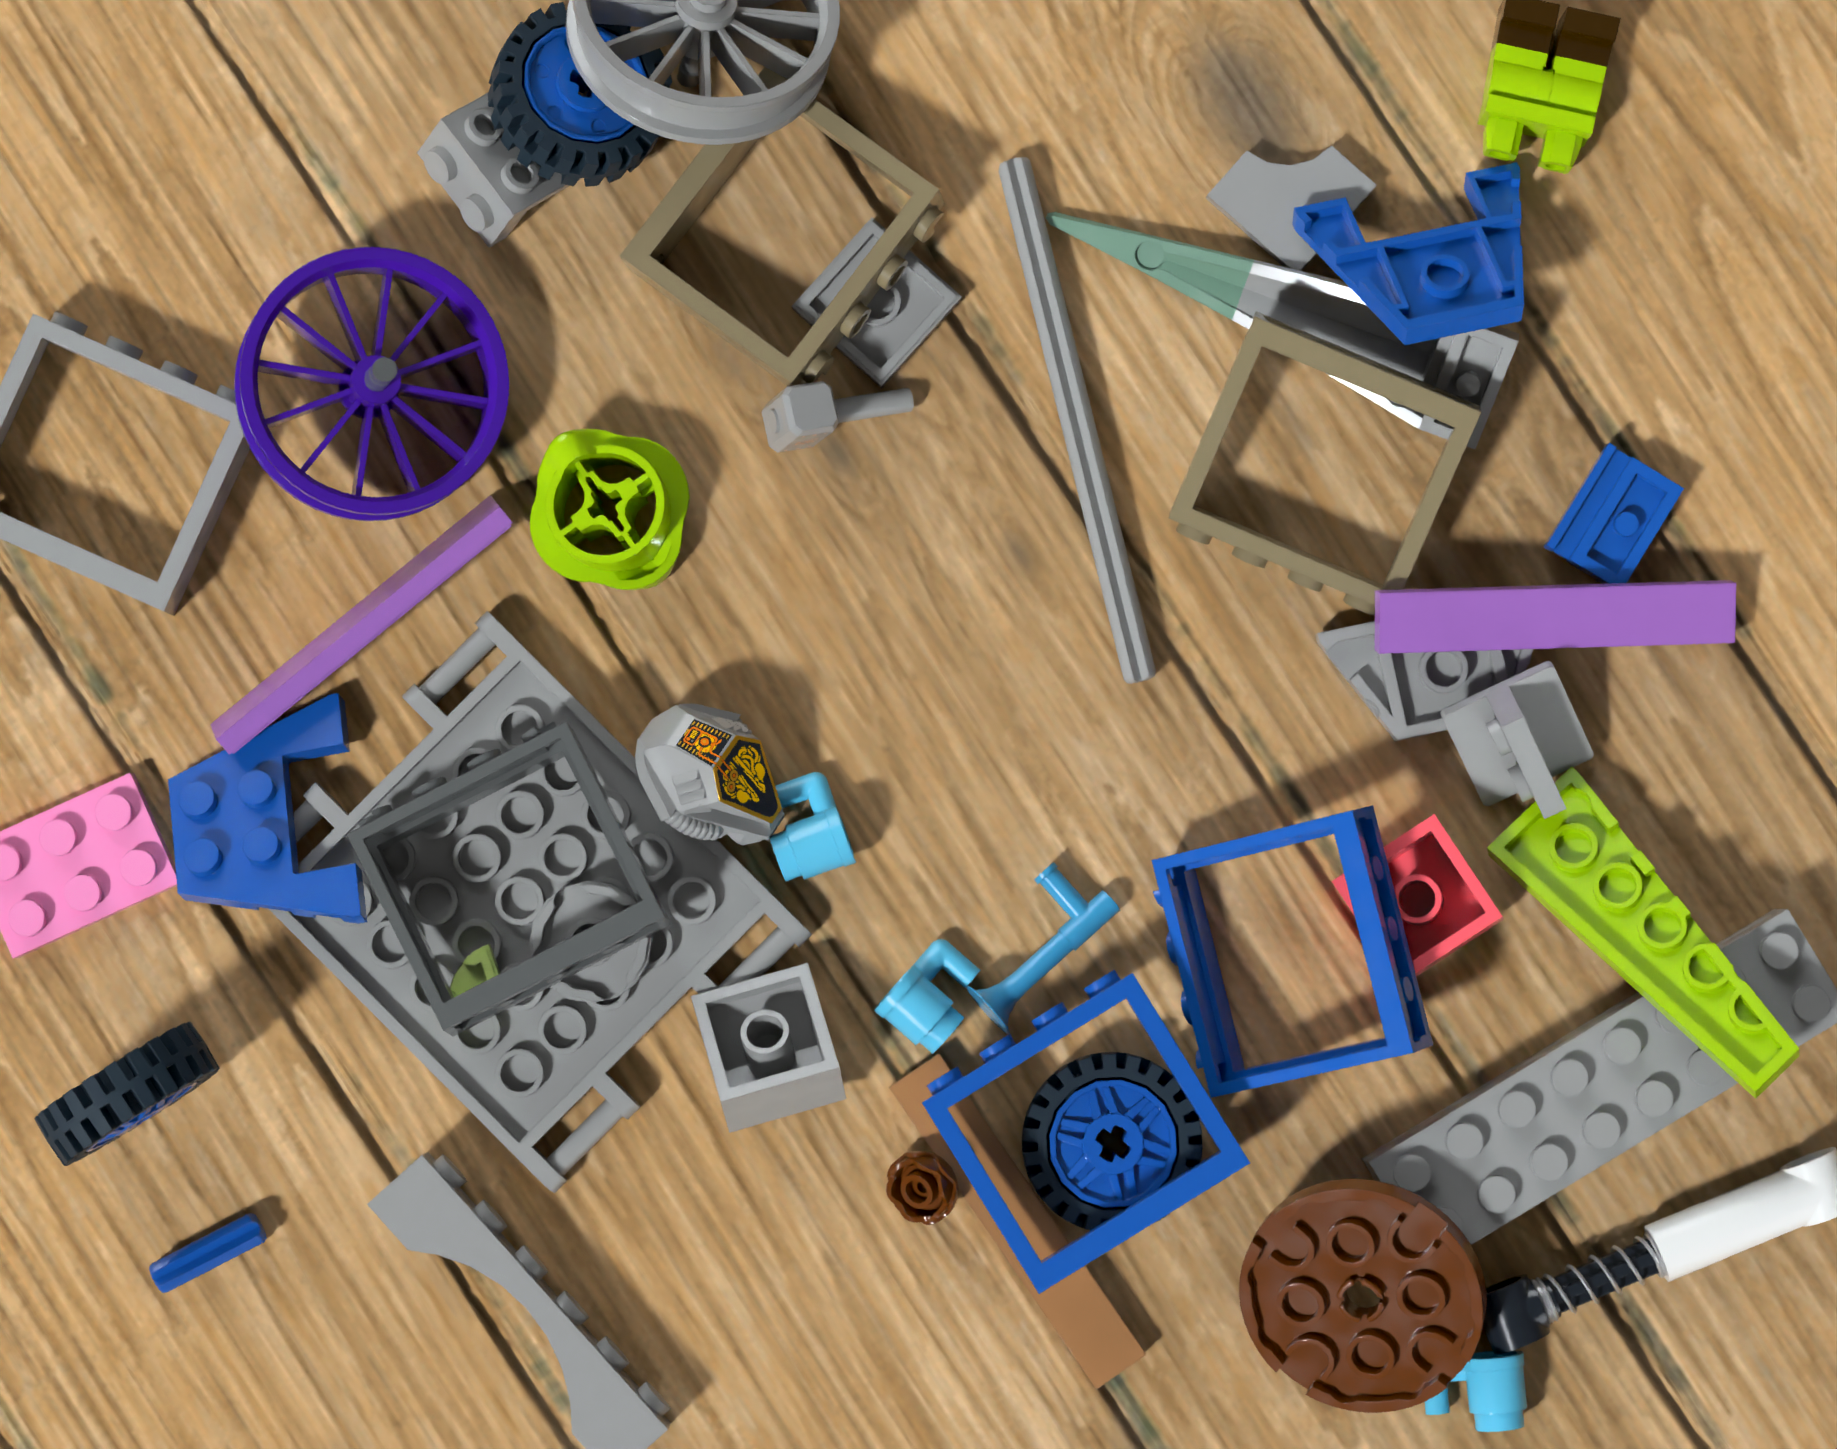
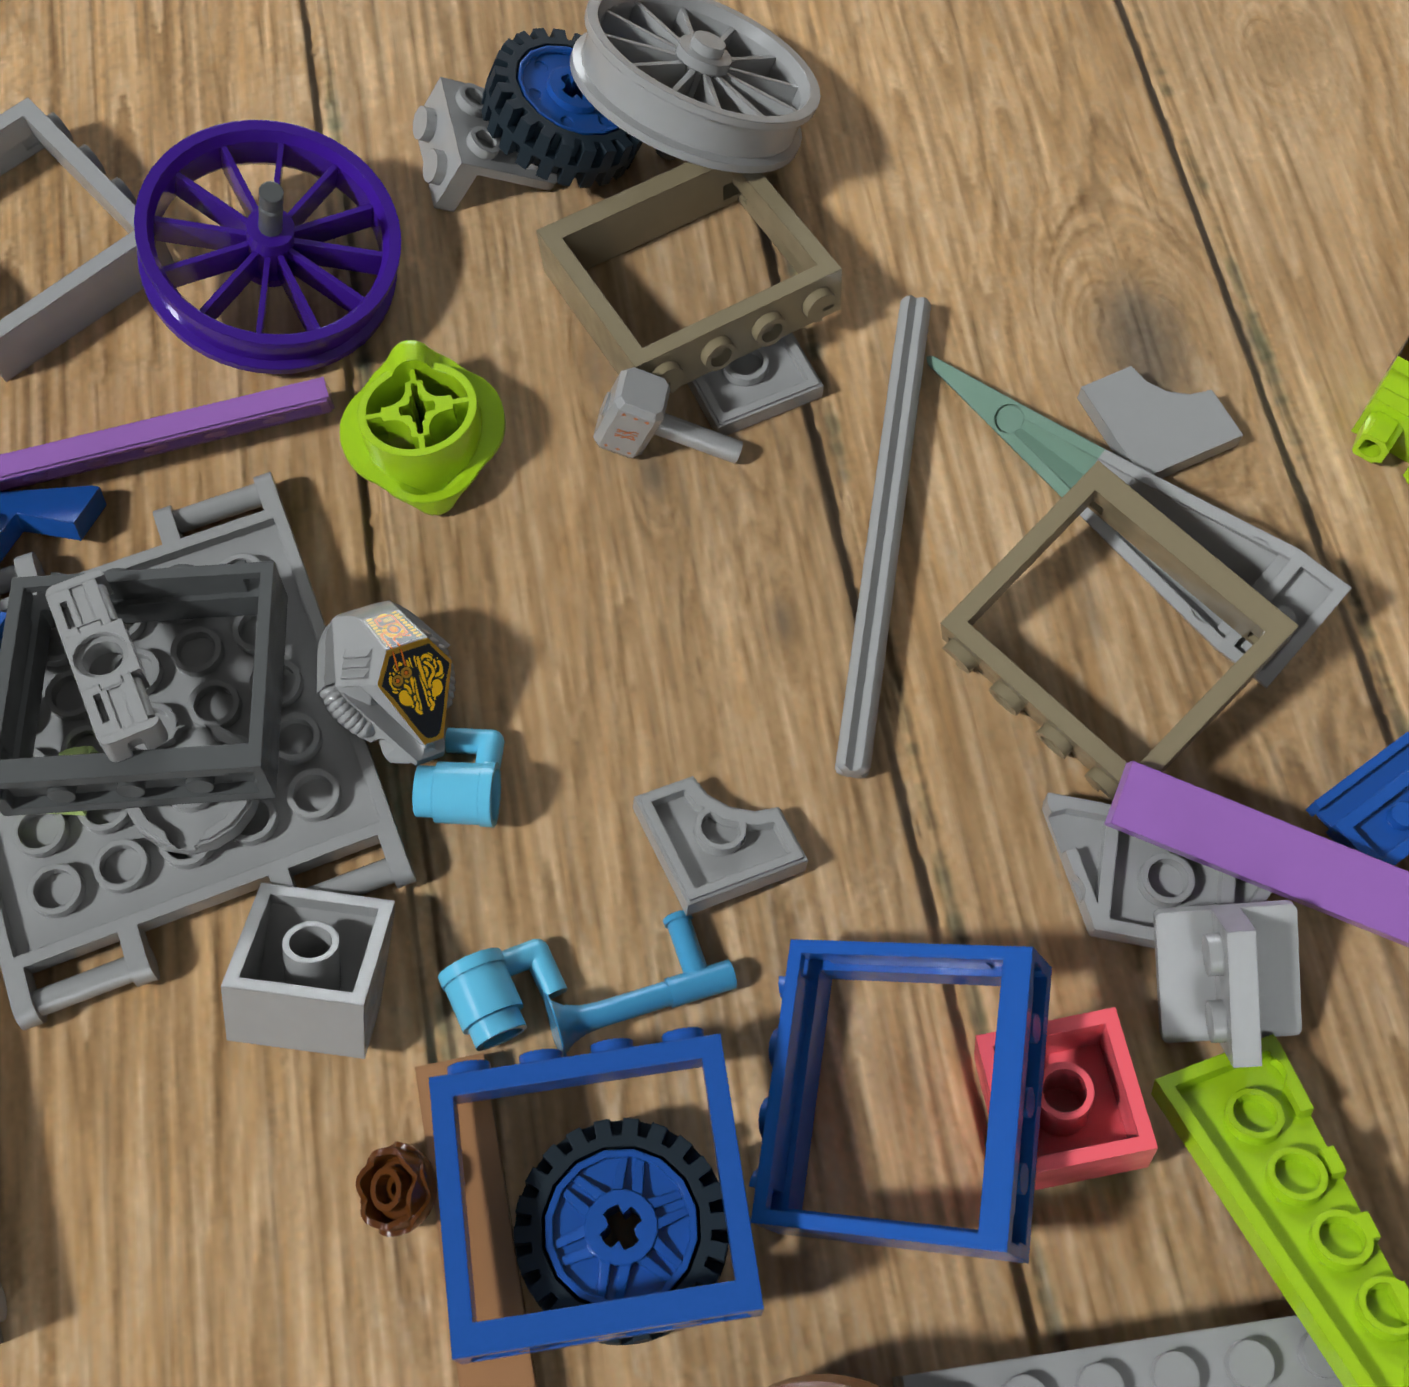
camera: 25 degrees right, 20 degrees down
blue wing [1292,162,1524,345] -> none
none -> light grey piece [45,570,169,762]
none -> light grey tile [633,776,808,916]

